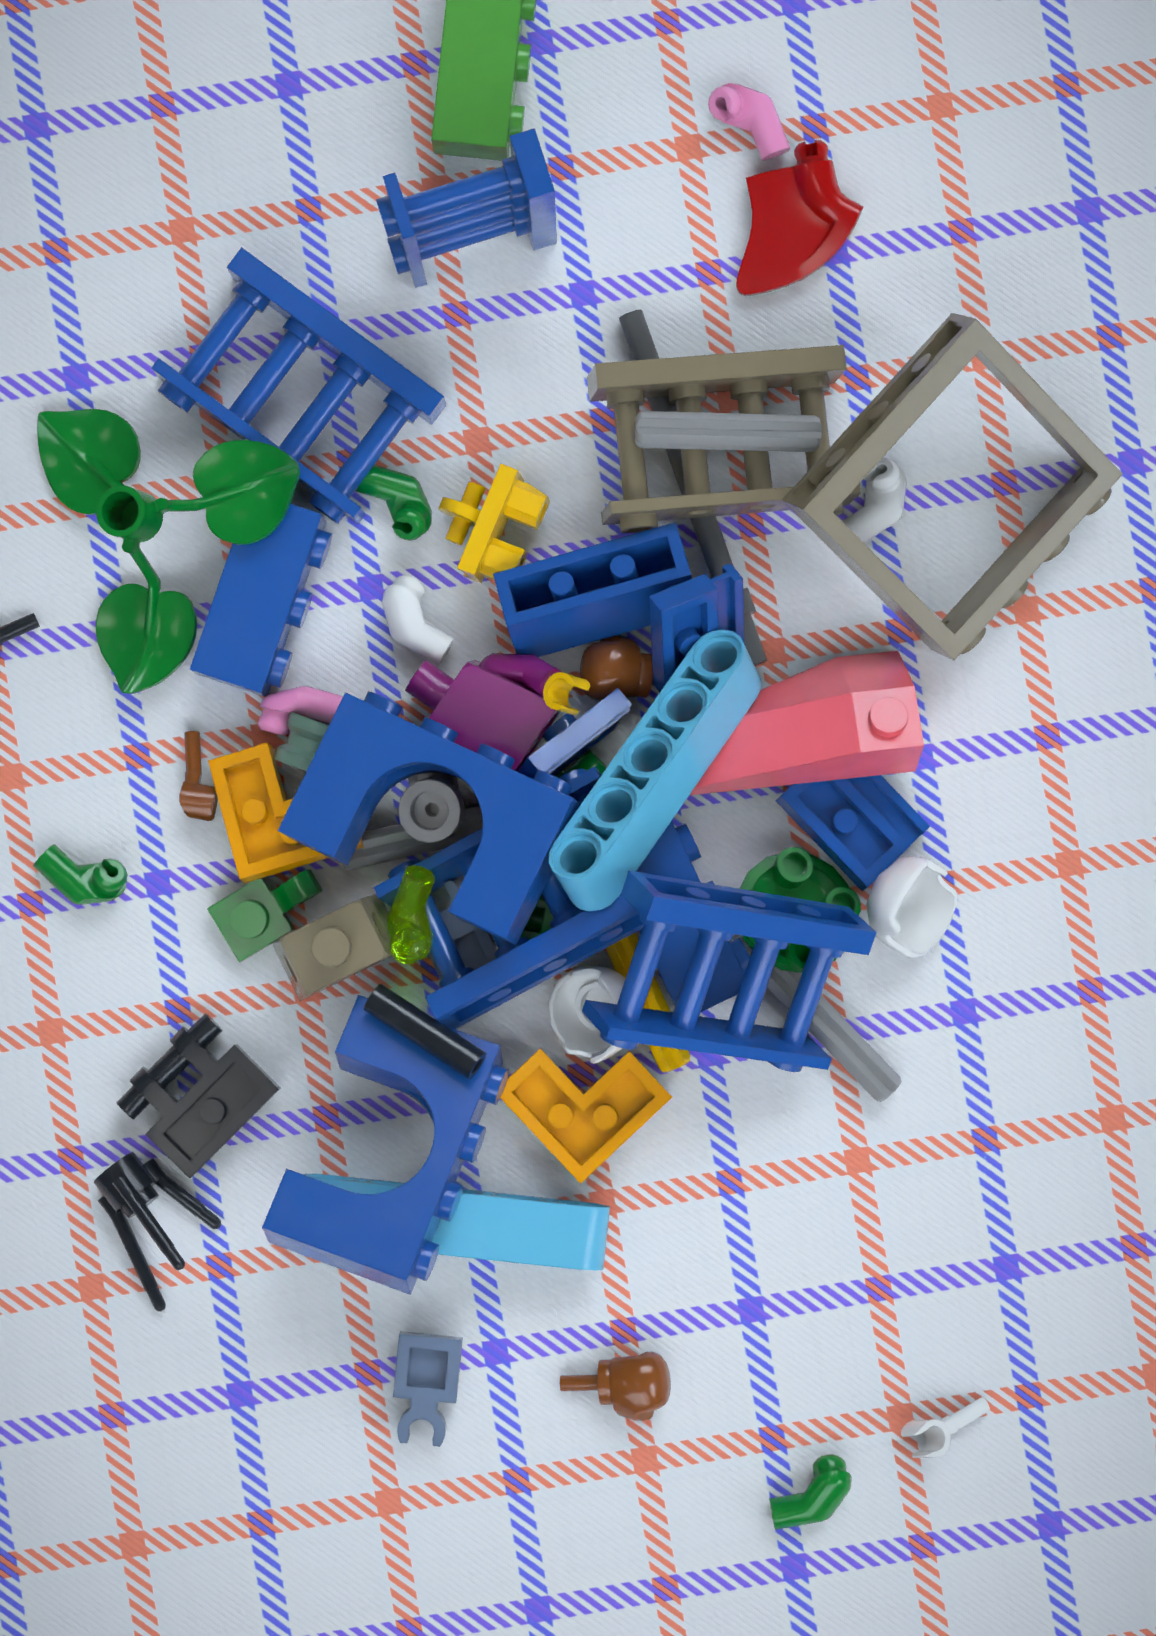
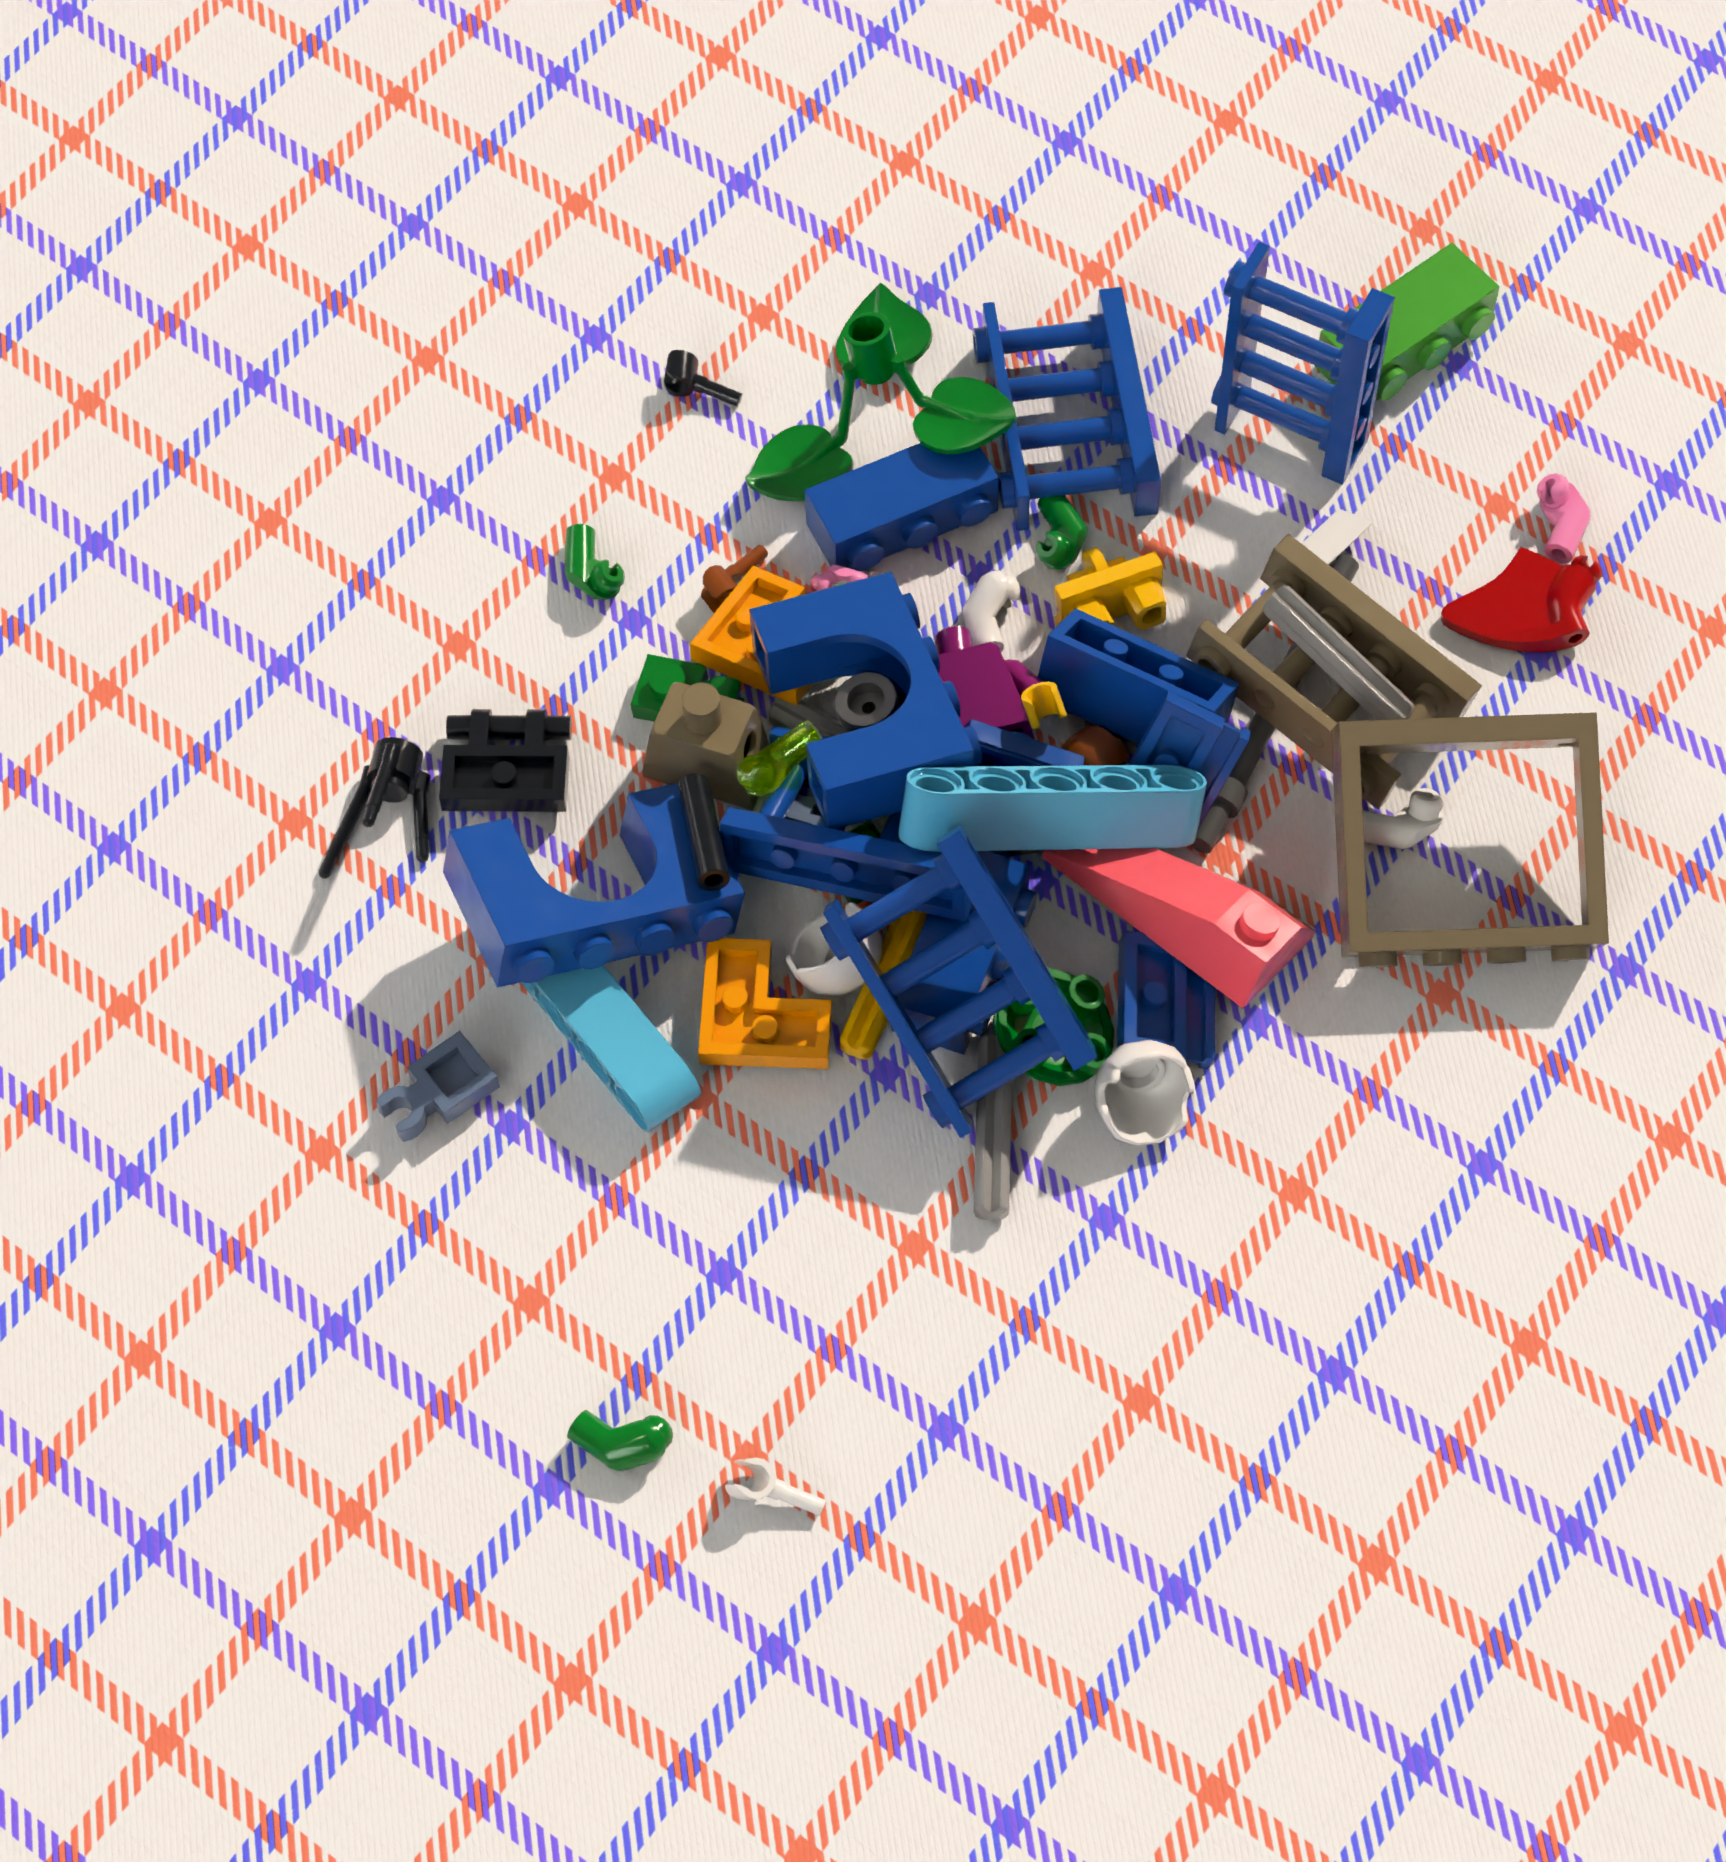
camera: 45 degrees right, 25 degrees down
dark orange piece [560,1351,671,1421] -> none
none -> white sticker [1301,509,1372,565]

